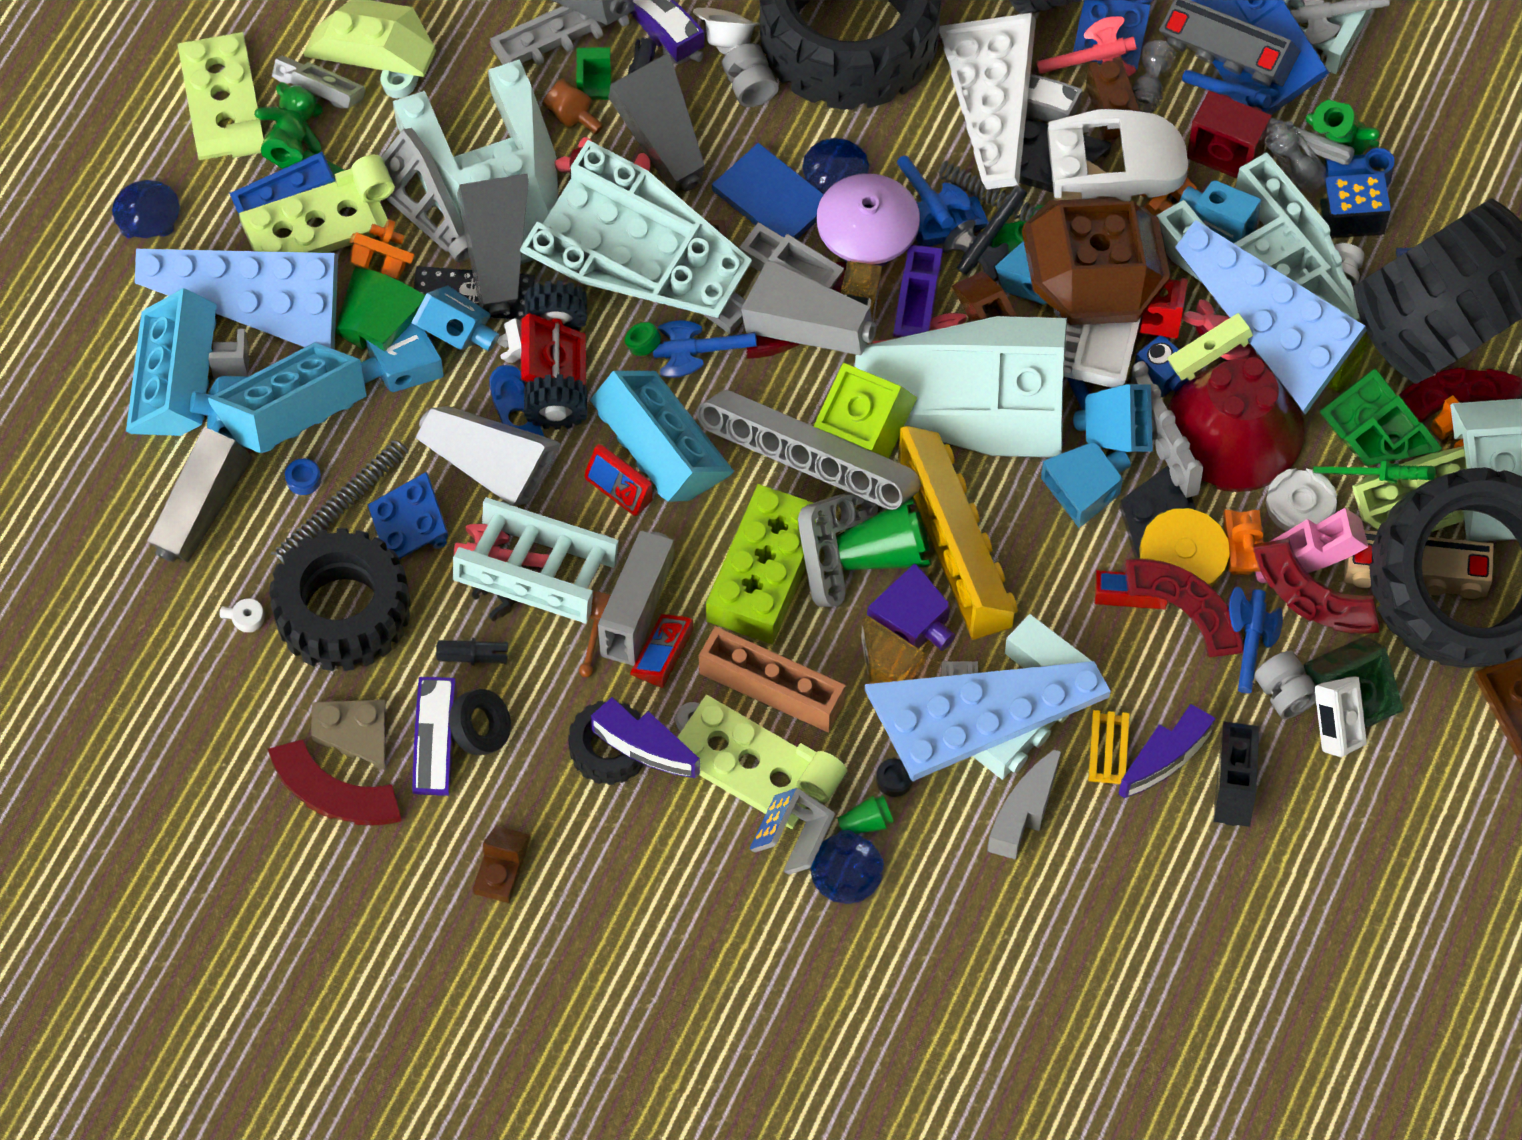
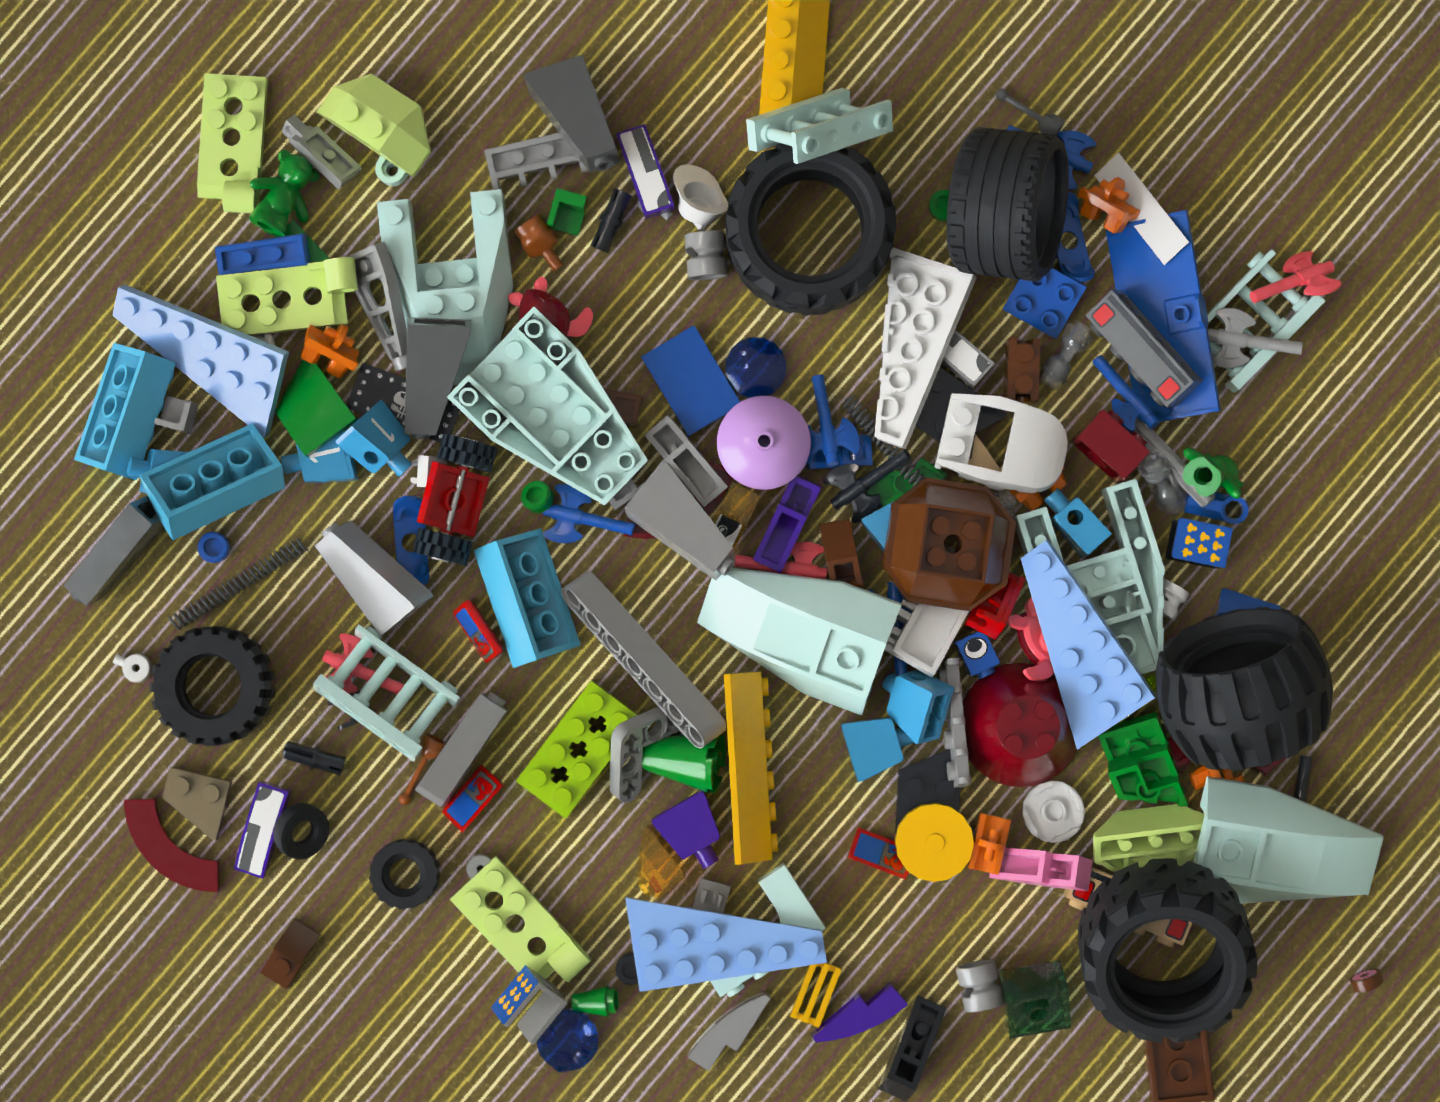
camera: 15 degrees right, 25 degrees up
clear blue dish [112,180,180,238] -> none
blue hinge [368,472,448,559] -> none
dark purple slope [591,697,700,778] -> none
dark grey slope [608,53,705,193] -> none
nougat brick [699,626,846,733] -> none
lime container [814,363,917,459] -> none
coral piece [1036,16,1137,77] -> none
dark red tile [1124,558,1244,658] -> none
yellowish green piece [1167,313,1253,381] -> none
blue piece [1229,587,1283,693] -> none
dark red tile [1253,539,1380,634] -> none
green sword [1313,461,1436,484] -> none
white slope [1315,676,1367,757] -> none

